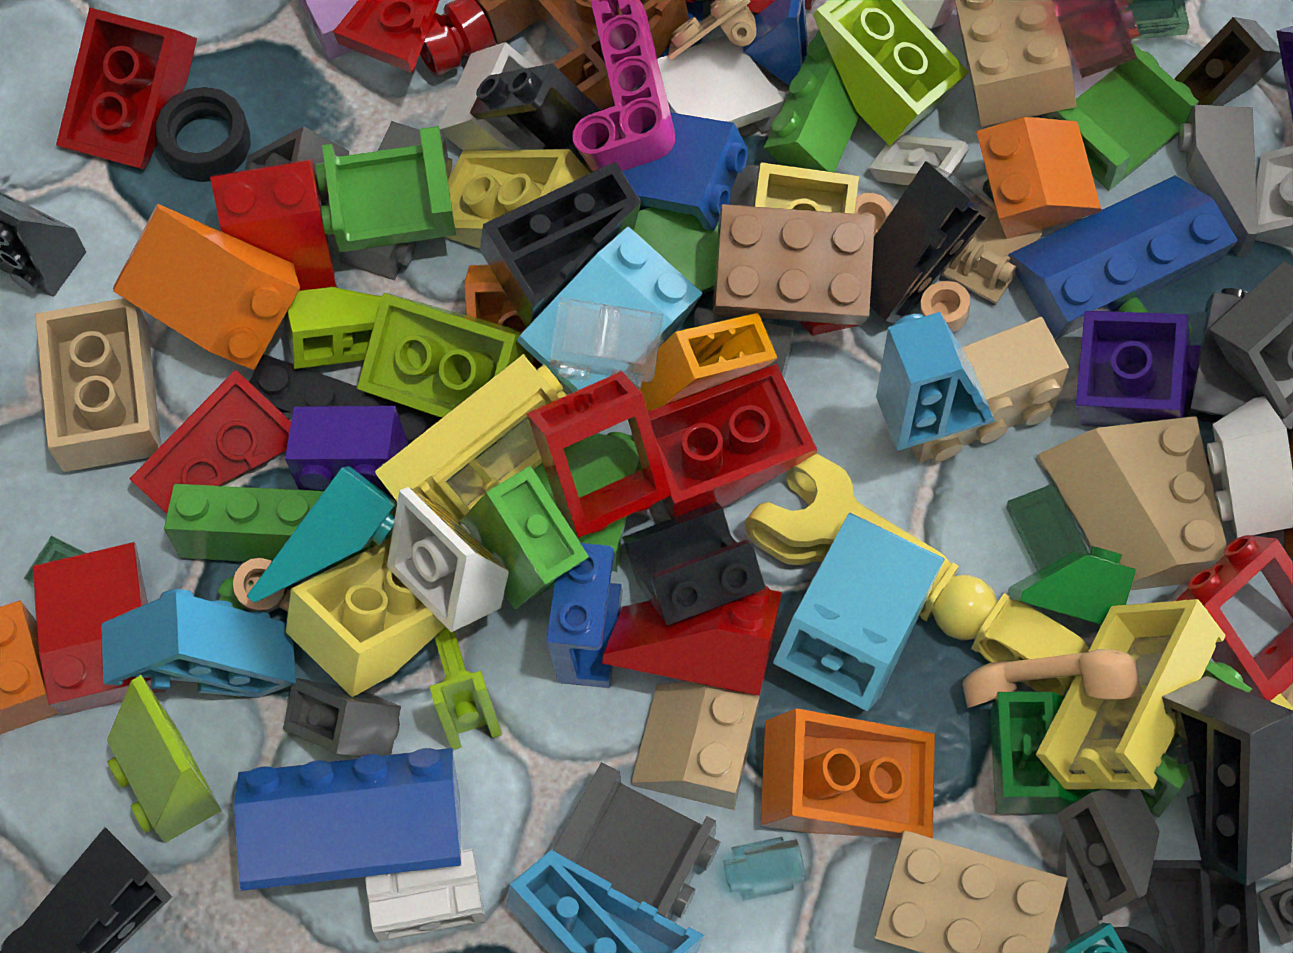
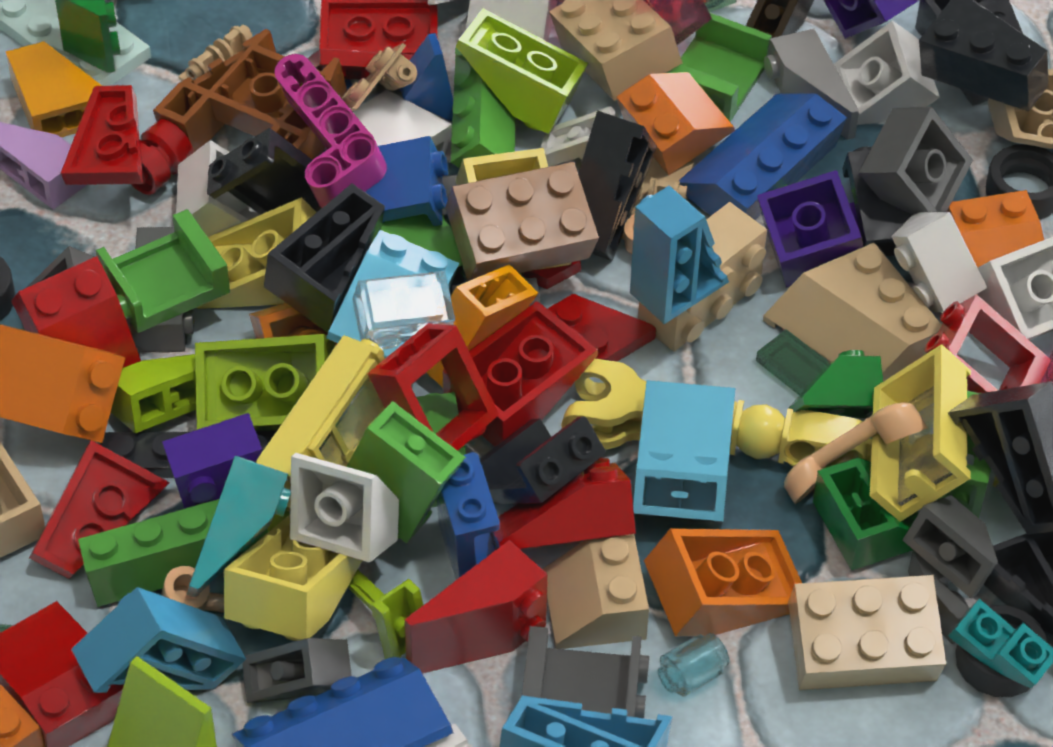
camera: 25 degrees left, 15 degrees down
none -> red slope [404,540,548,673]
none -> red wing [547,294,656,362]

